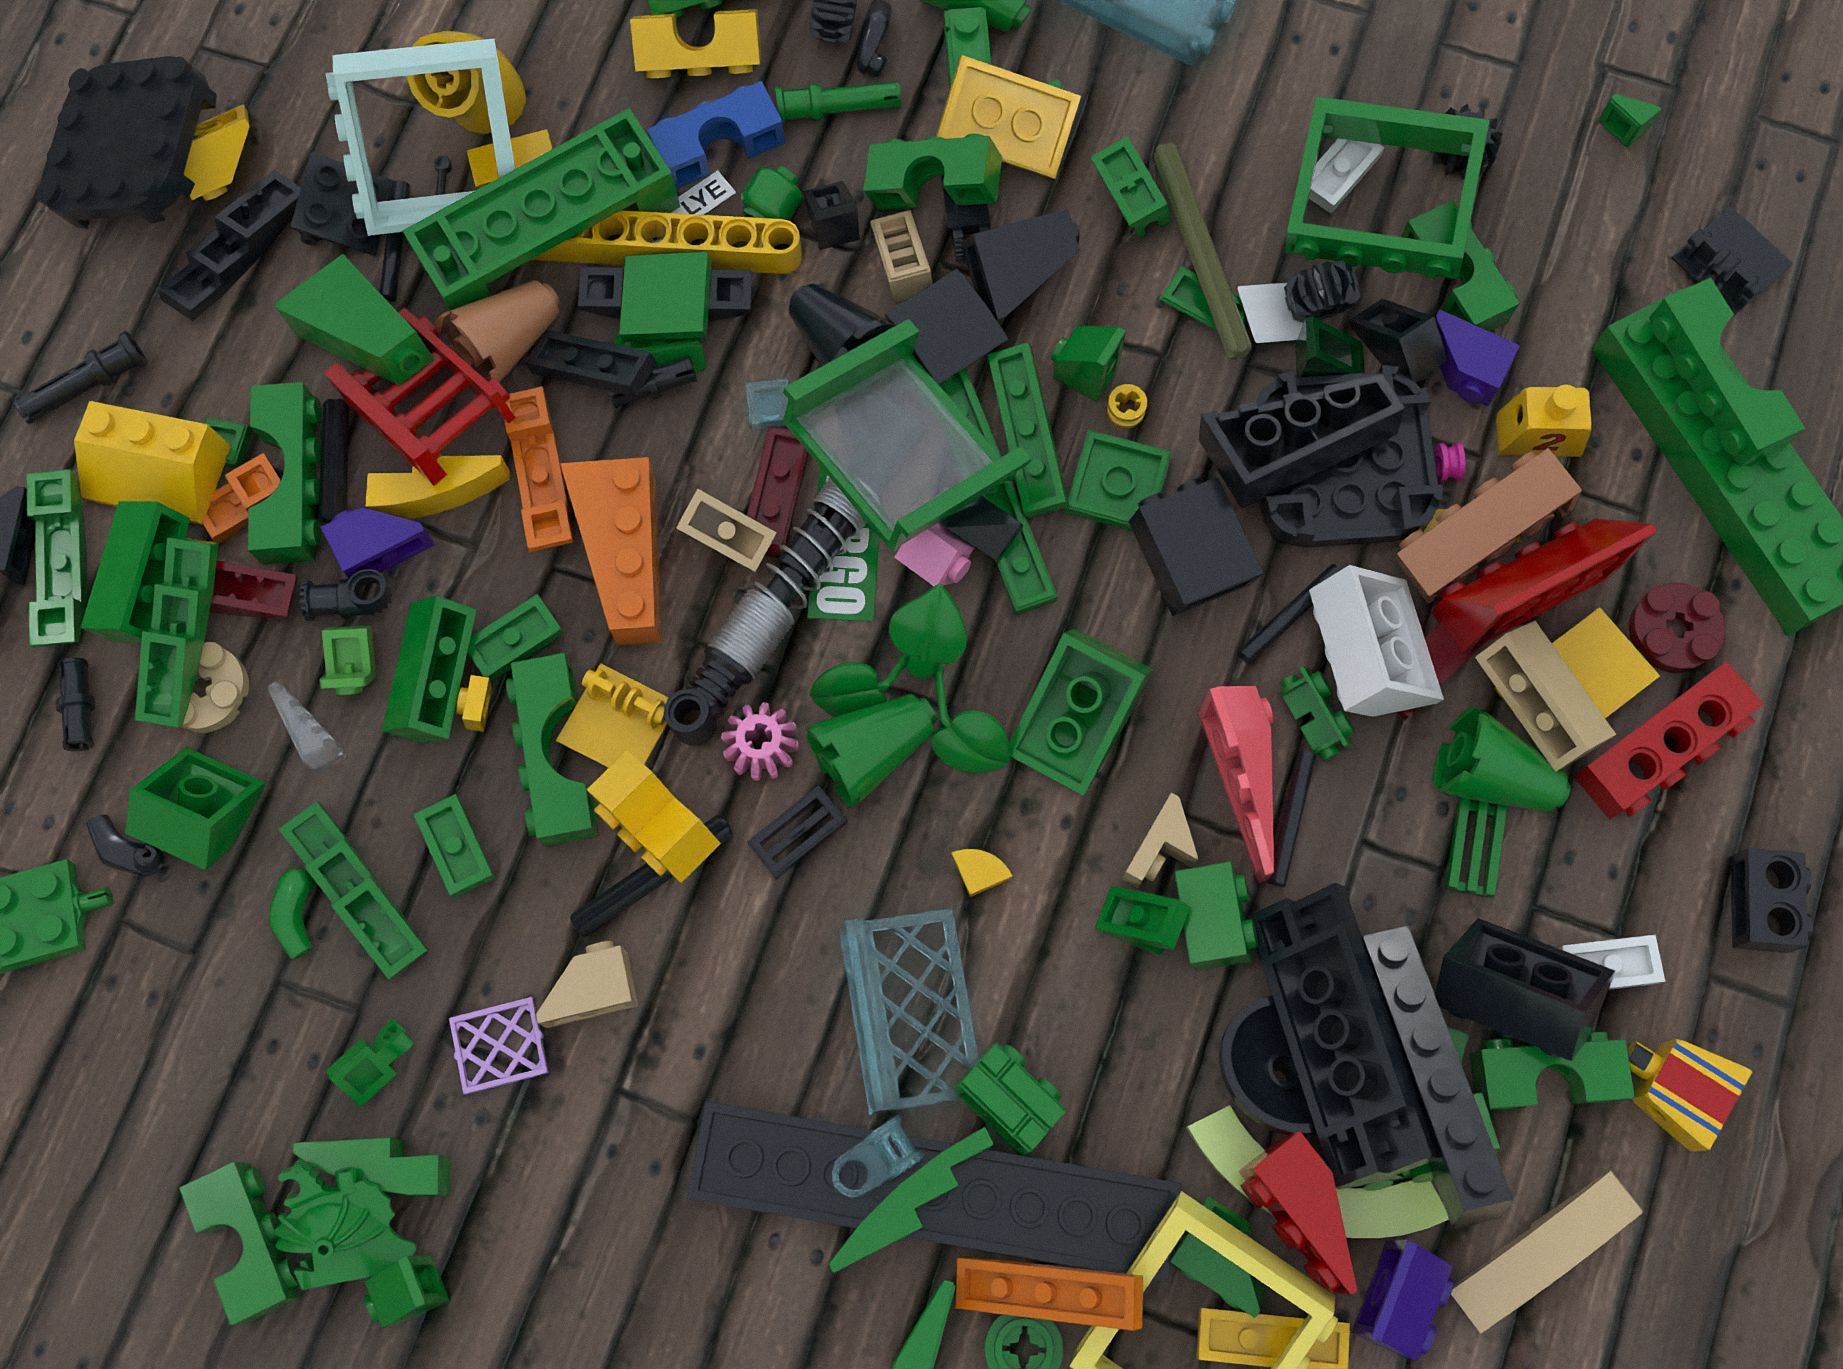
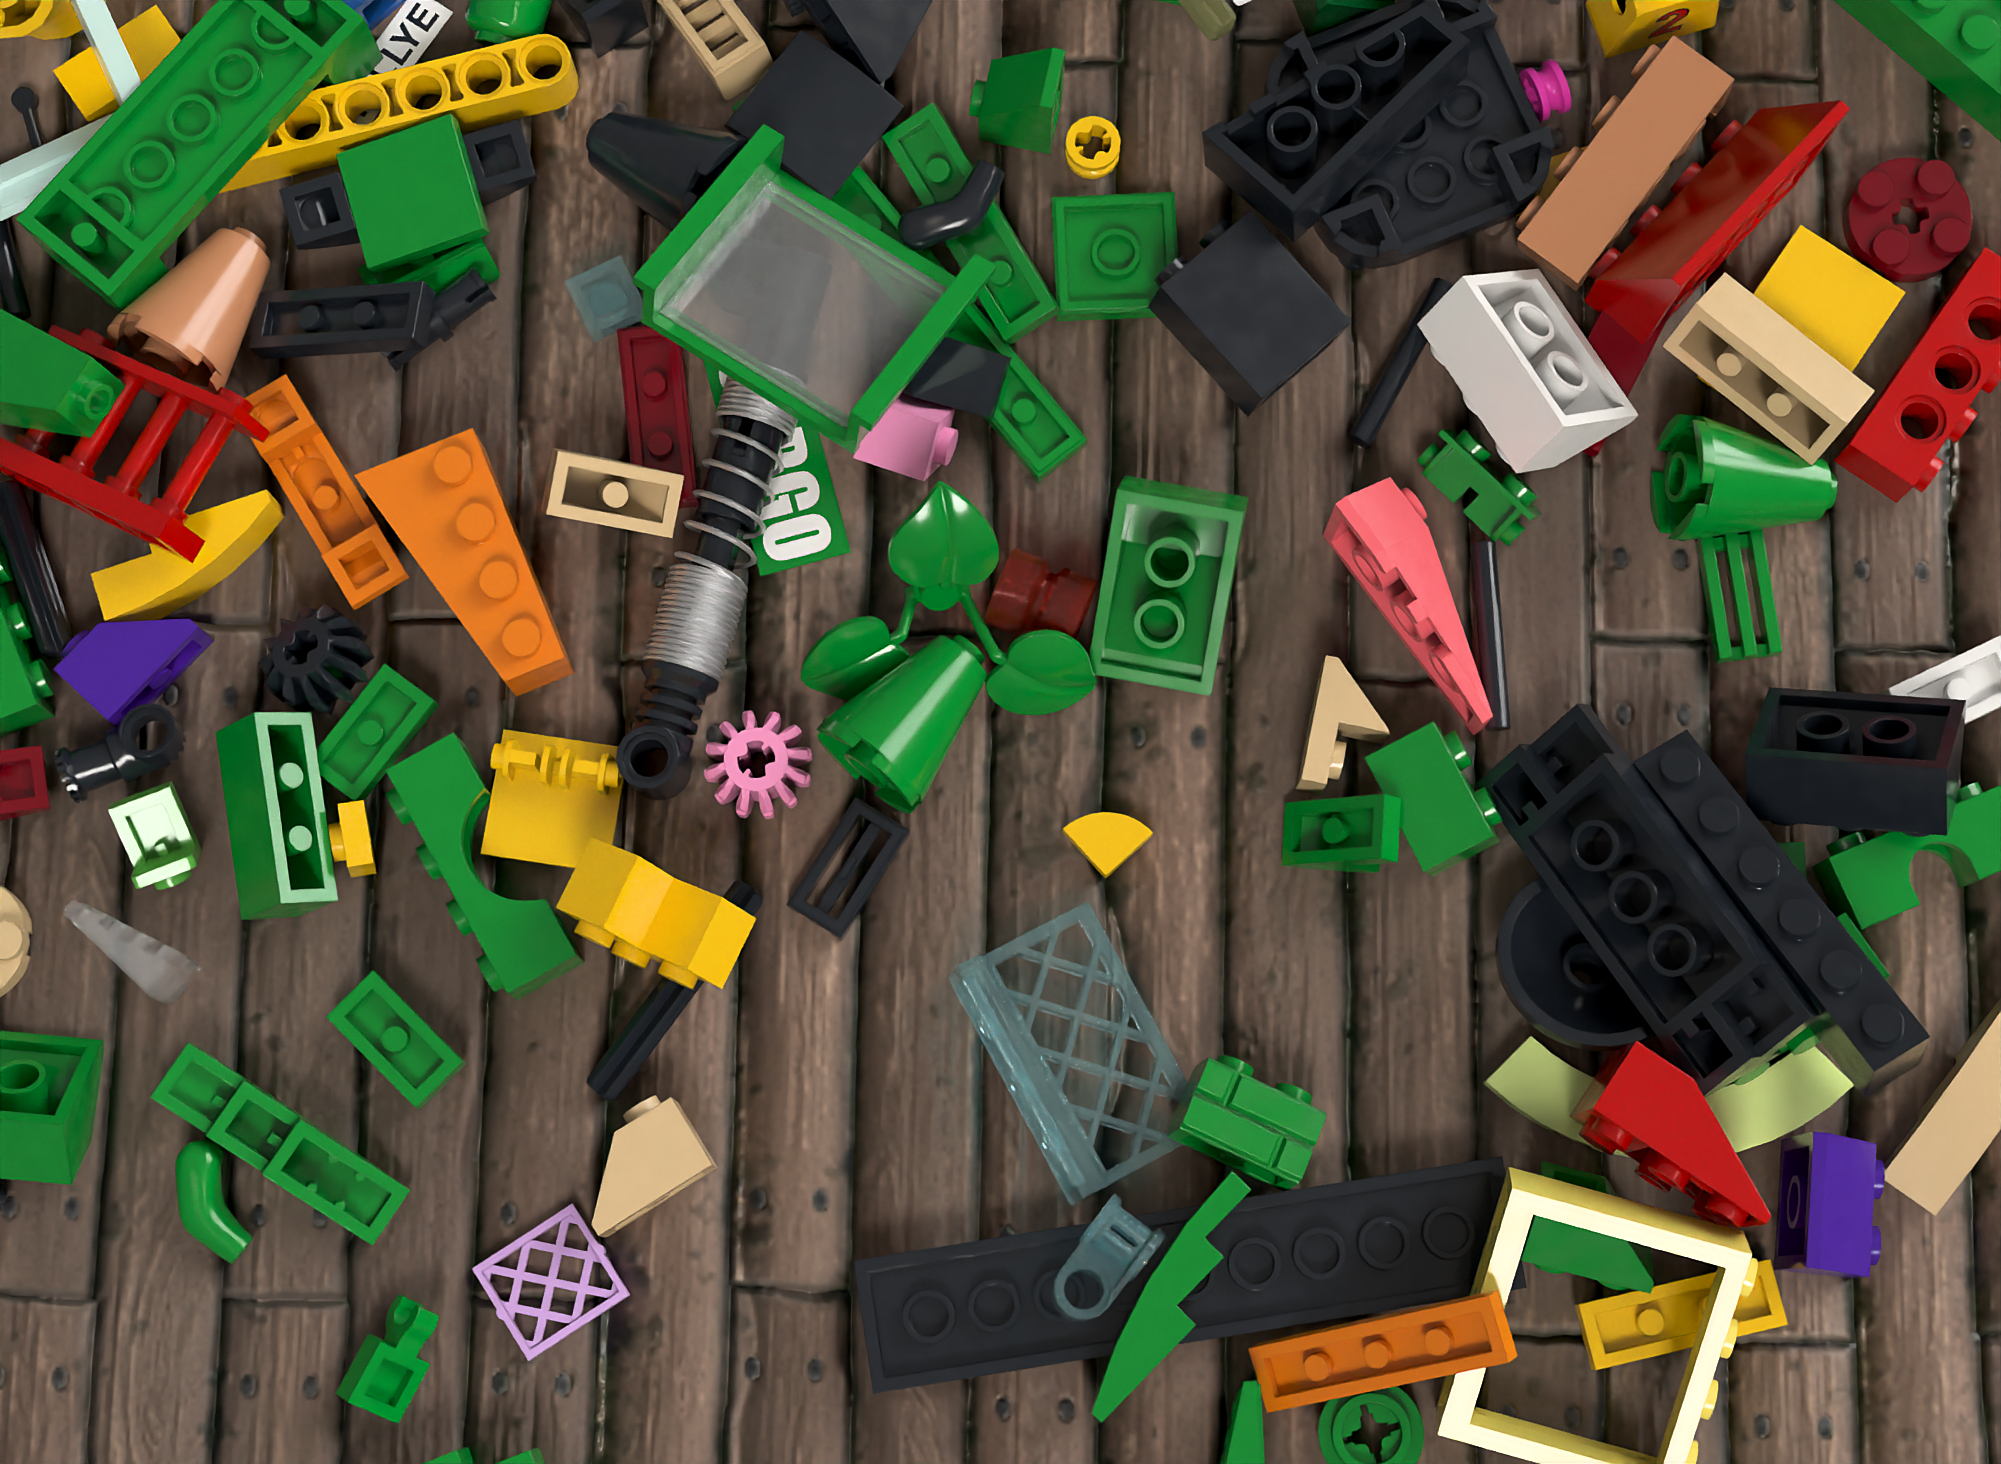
camera: 20 degrees left, 5 degrees up
none -> black gear [258,605,375,715]
none -> black arm [898,159,1005,250]
none -> clear red wheel [984,547,1098,640]

